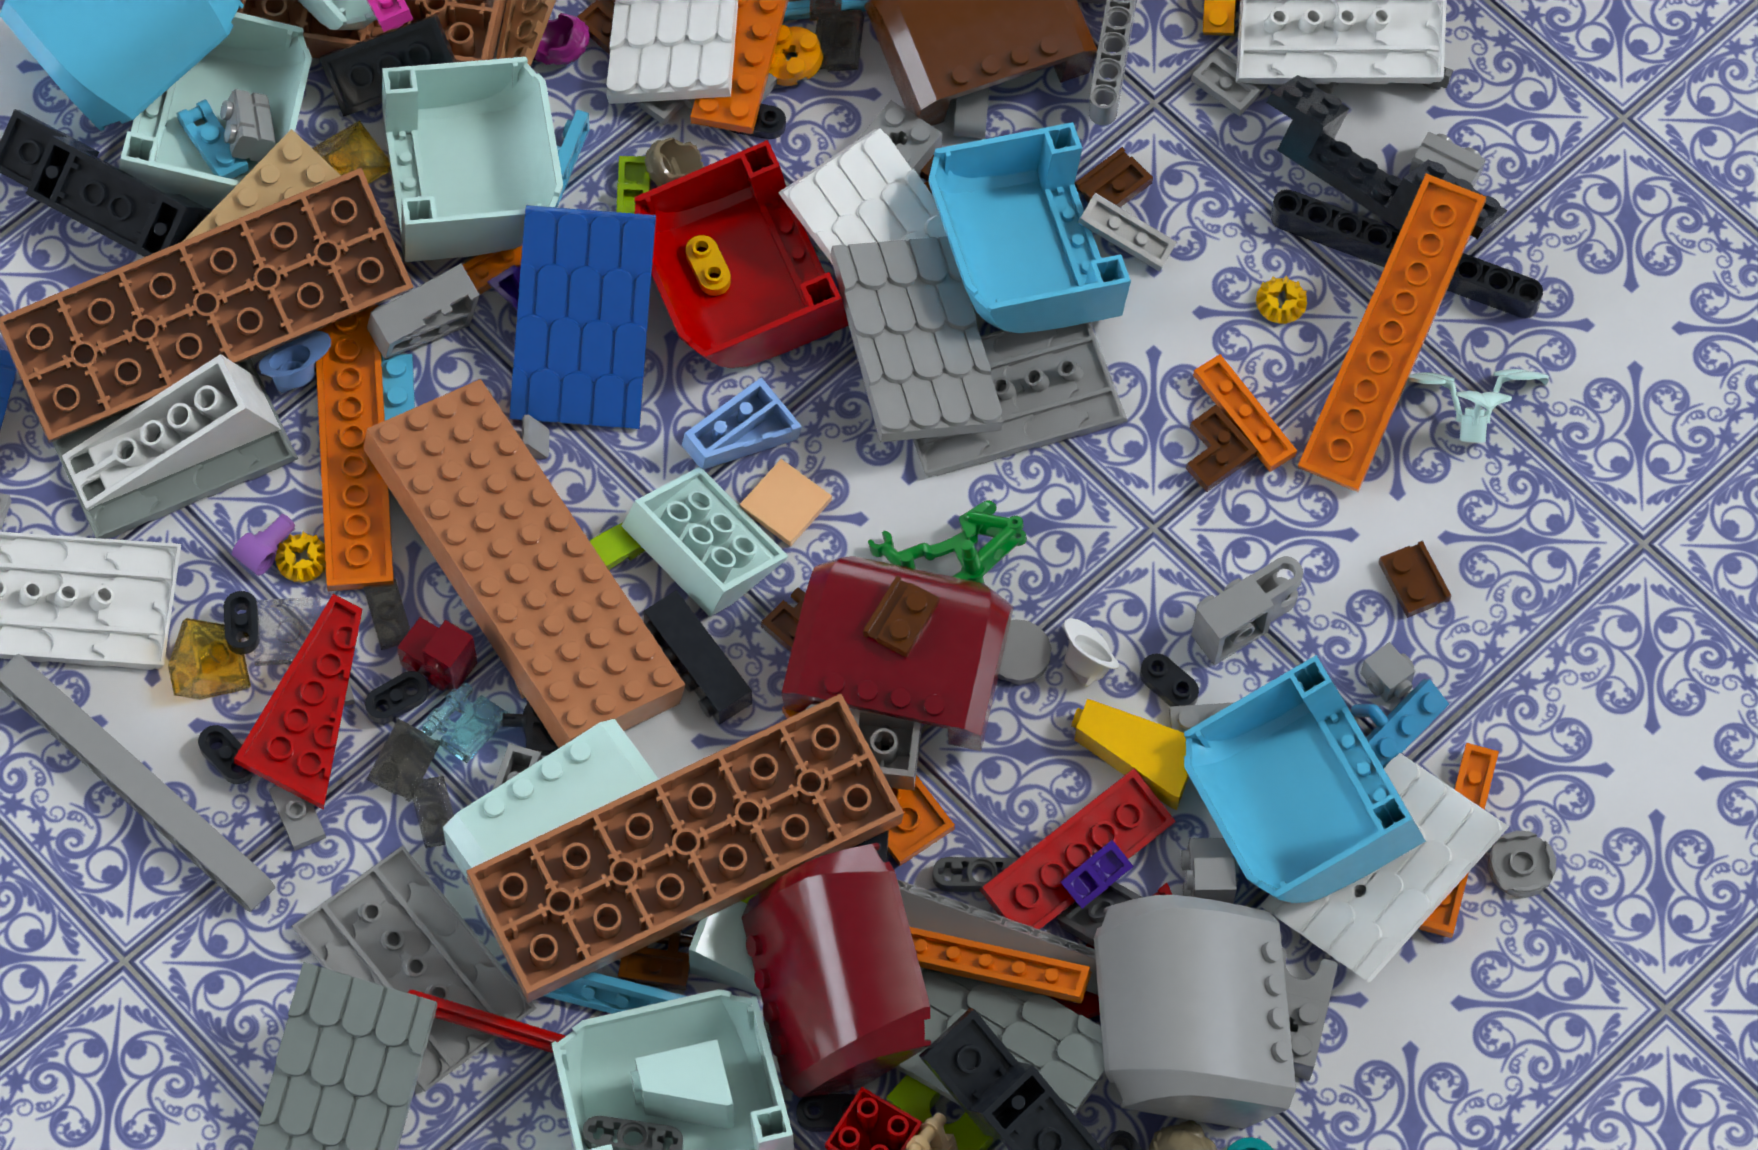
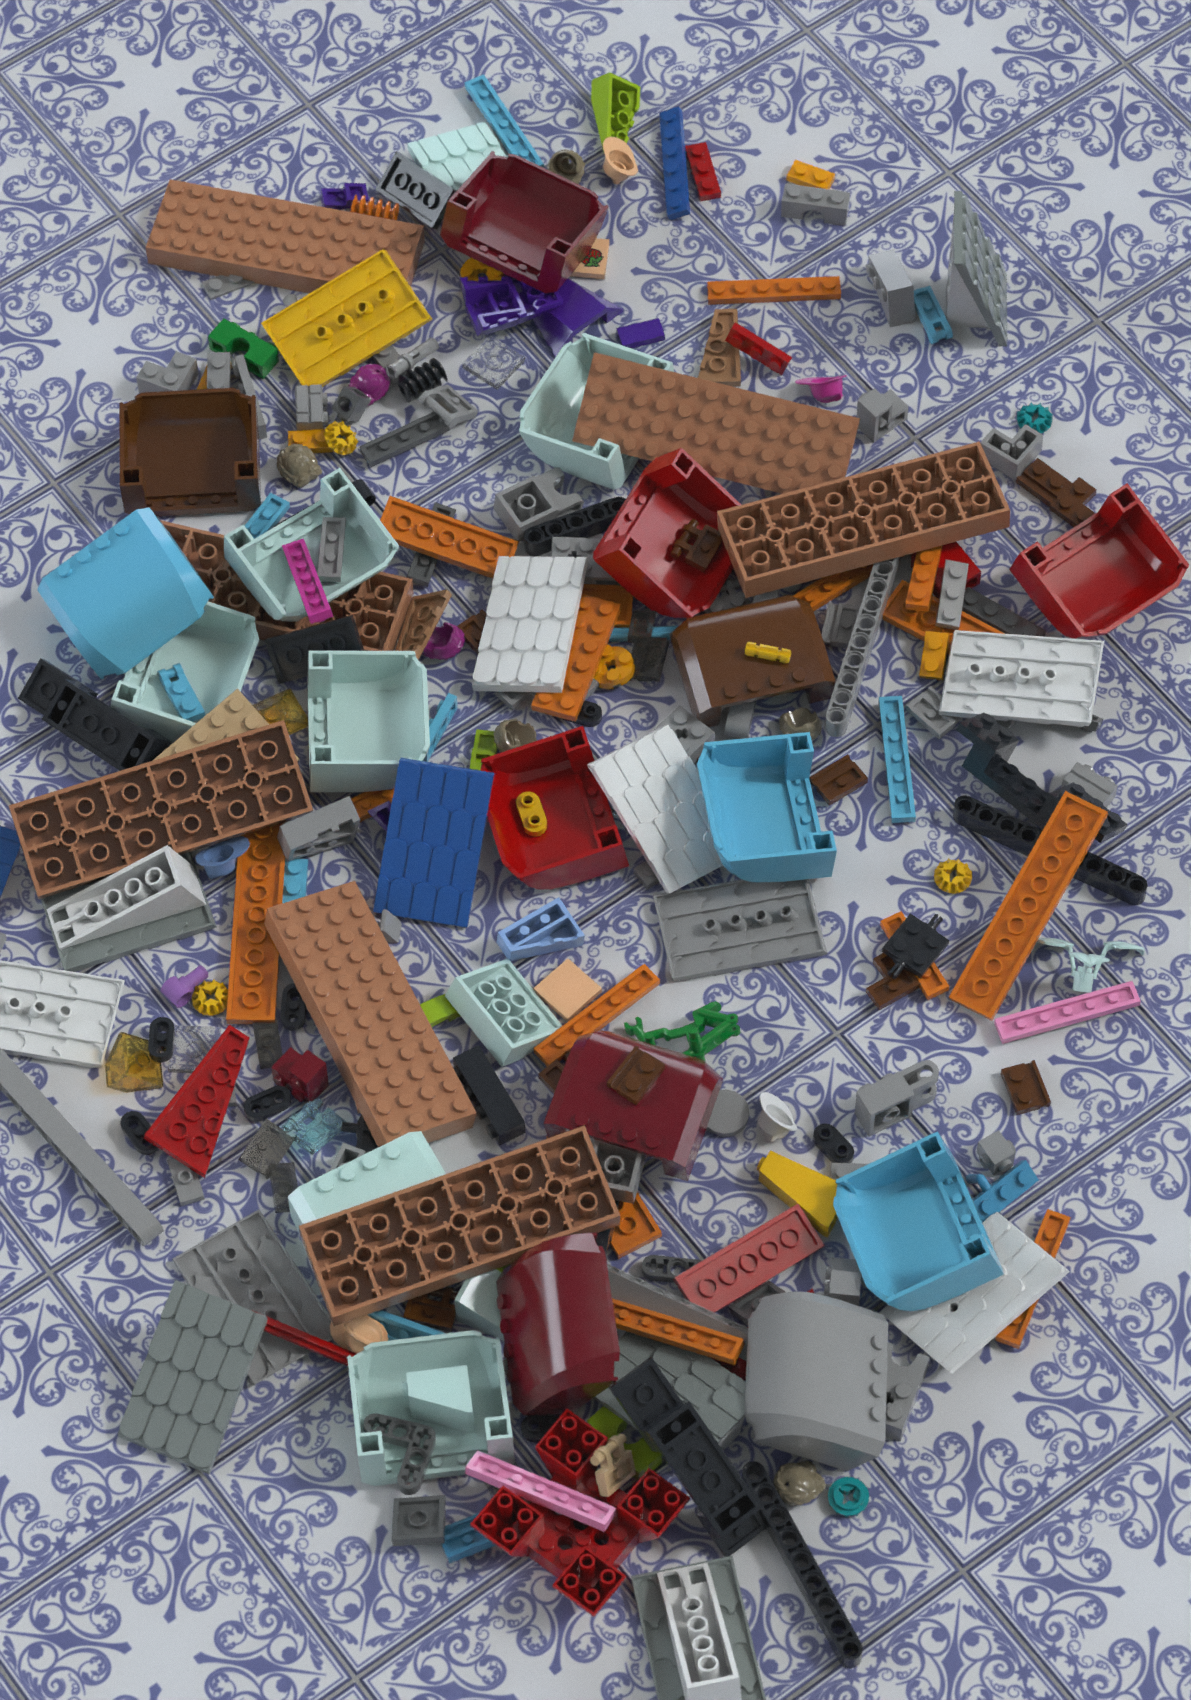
camera: 10 degrees right, 5 degrees down
light grey brick [220,89,276,162] -> none
light grey piece [830,236,1004,442] -> none
dark purple slope [1060,840,1134,909] -> none
light grey plate [1078,193,1177,272] -> none
light grey tile [1488,830,1556,898] -> none
none -> black plate [280,983,306,1031]
none -> light nougat piece [330,1315,388,1354]
none -> orange plate [534,964,660,1067]
none -> yellow axle [745,642,791,663]
none -> dark tan hair [779,707,823,740]
none -> medium azure plate [878,696,916,823]
none -> black plate [882,913,950,979]
none -> bright pink plate [994,981,1141,1044]

